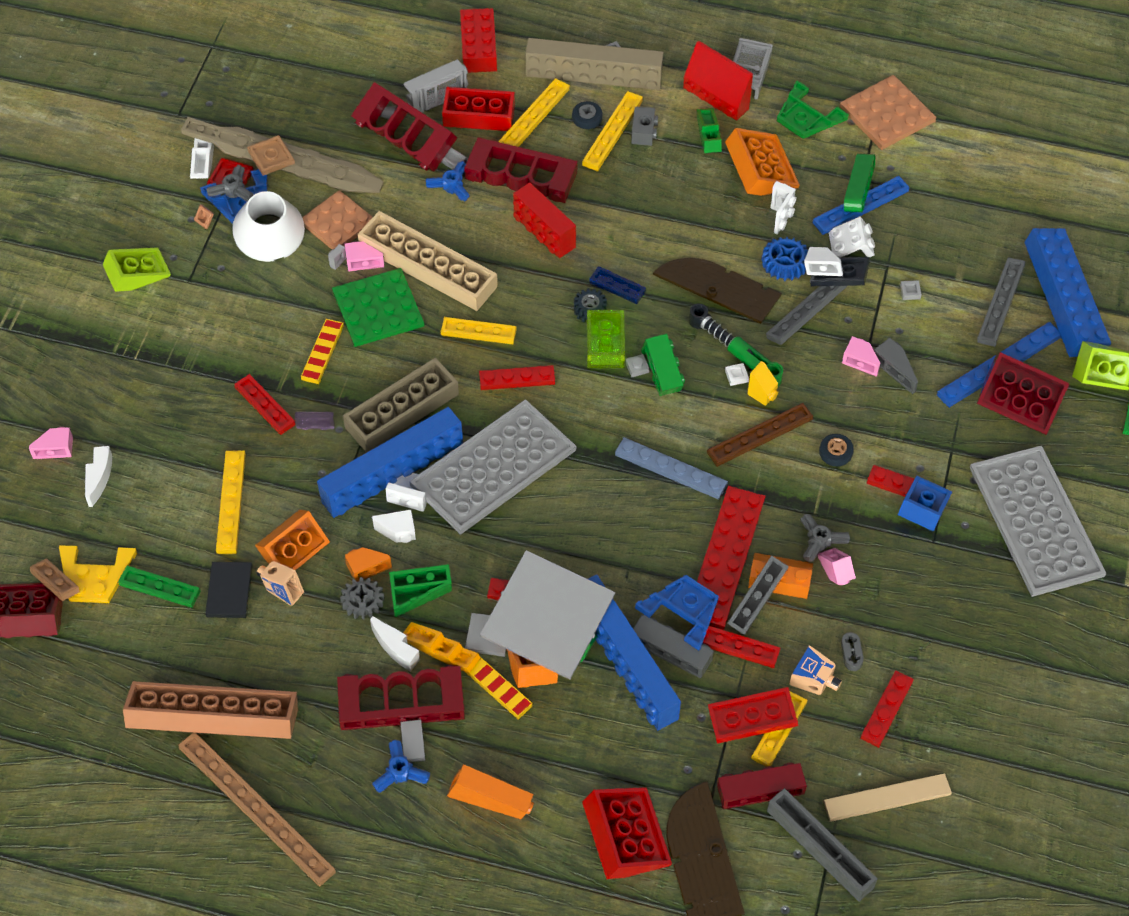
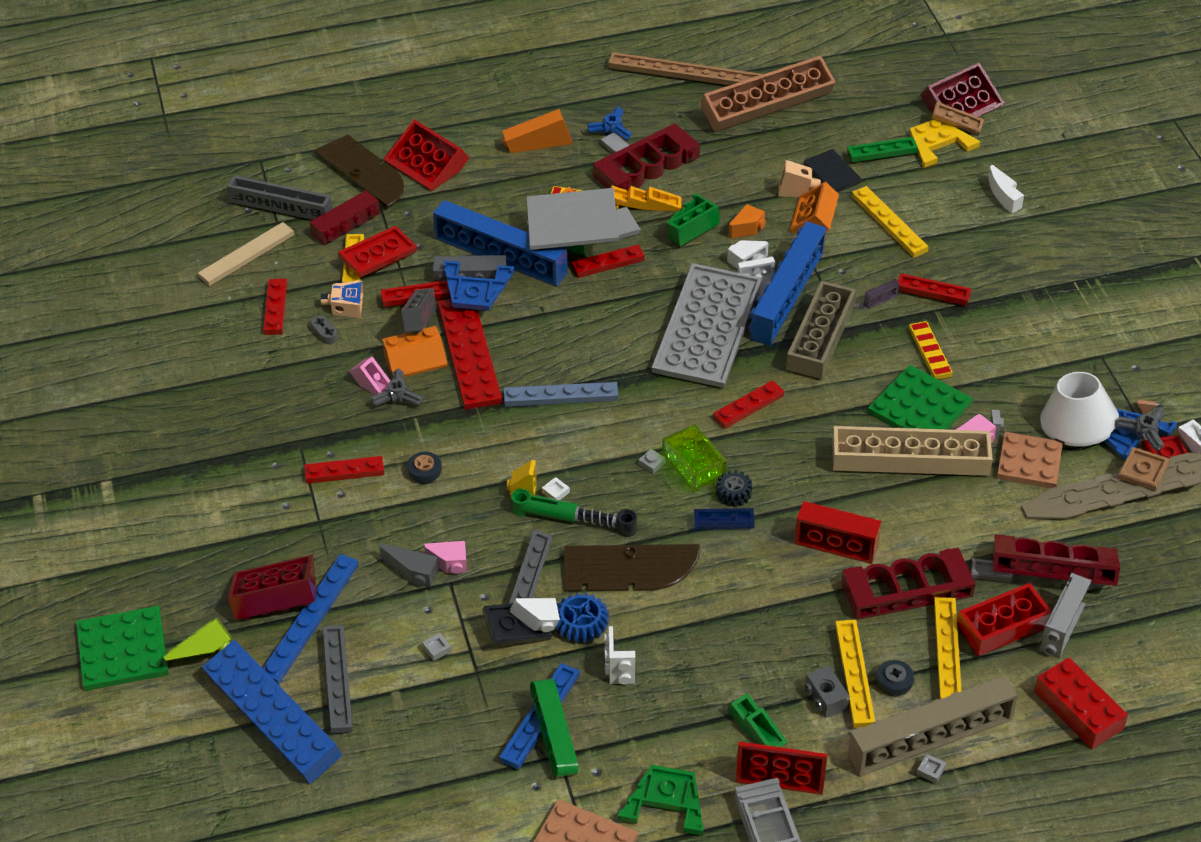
camera: 150 degrees right, 10 degrees down
bright pink slope [29,427,73,459] -> none
lime slope [103,248,171,292] -> none
dark grey gear [340,577,384,620] -> none
white slope [370,616,420,672] -> none
blue bush [426,161,469,201] -> none
yellow tile [441,317,517,345] -> none
green wedge [641,334,685,396] -> none
reddish brown tile [707,403,813,467] -> none
orange slope [725,128,800,196] -> none
white bracket [829,217,875,258] -> none
blue slope [898,476,952,531] -> none
light grey plate [970,445,1106,597] -> none

